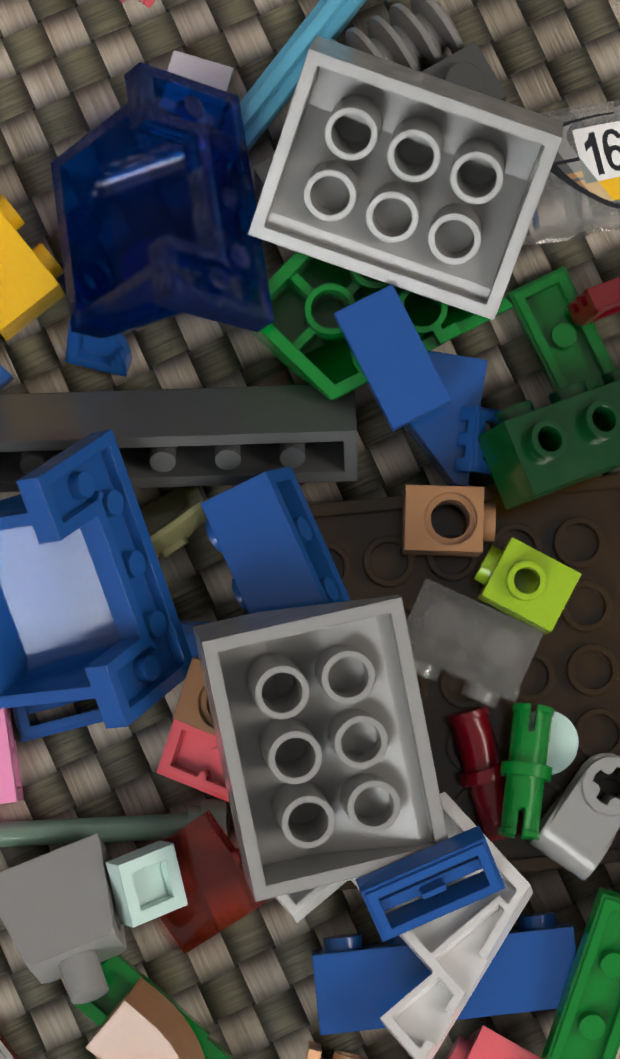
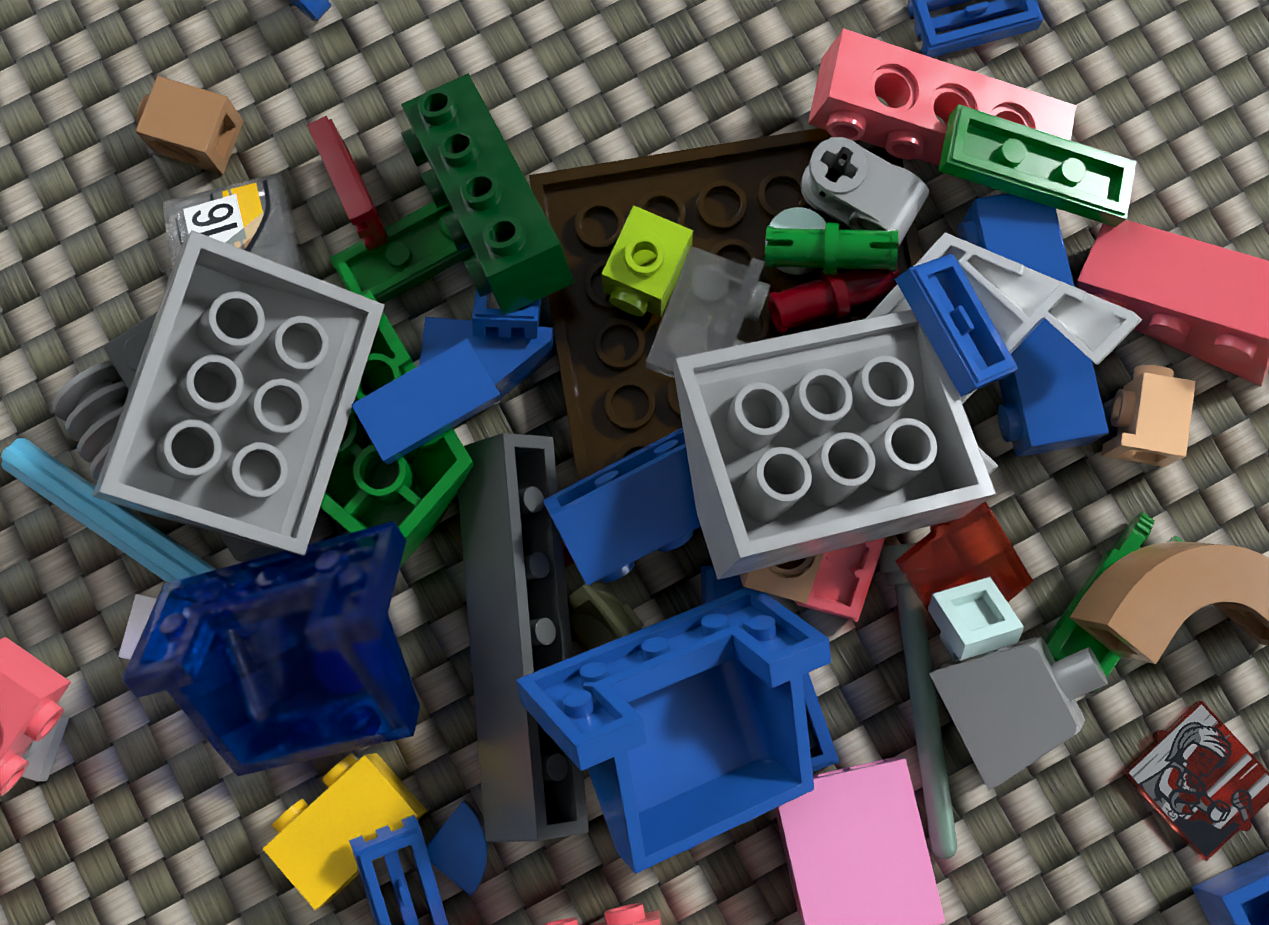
camera: 85 degrees left, 5 degrees down
blue tile [65,304,132,377] -> none
medium nougat brick [401,485,496,557] -> none

